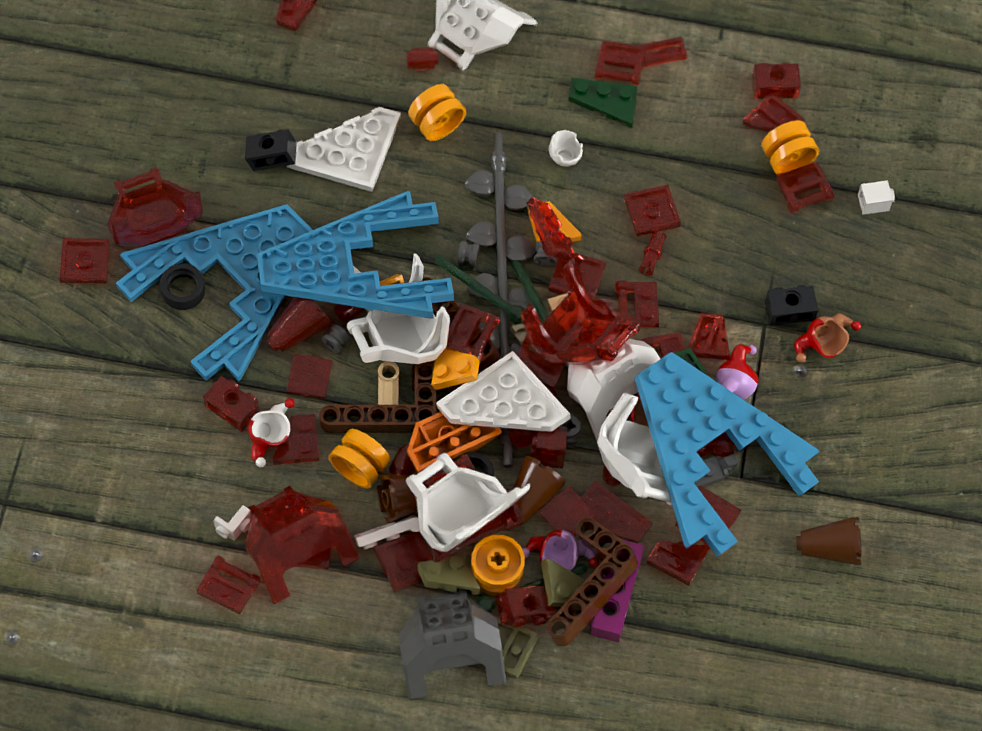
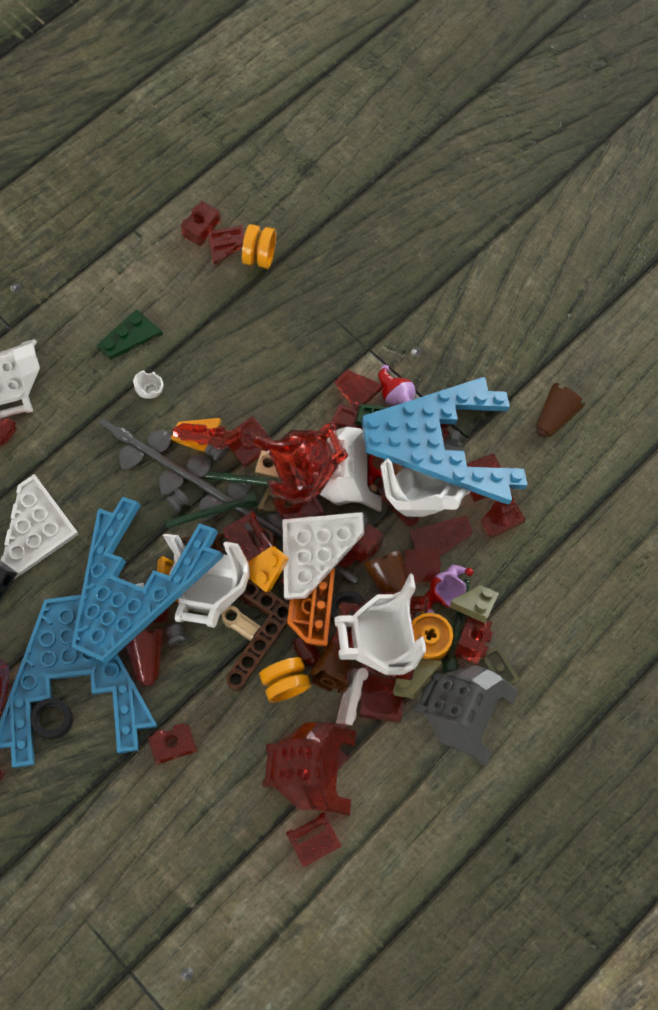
camera: 50 degrees left, 5 degrees up
white bracket [214,505,252,541] -> none
white piece [248,398,295,468] -> none
clear red wing [273,414,319,465] -> none
clear red piece [287,354,333,399] -> none
light orange wheel [408,84,466,141] -> none
reddish brown beam [547,517,638,647] -> none
magenta brick [587,540,644,643] -> none
clear red plate [595,40,646,85] -> none
clear red plate [615,280,659,328] -> none
clear red plate [624,184,681,237] -> none
clear red tile [639,37,687,67] -> none
clear red pin [639,230,667,276] -> none
black brick [765,285,818,326] -> none
clear red plate [776,161,834,213] -> none
nougat piece [794,313,861,363] -> none
white brick [858,180,895,215] -> none

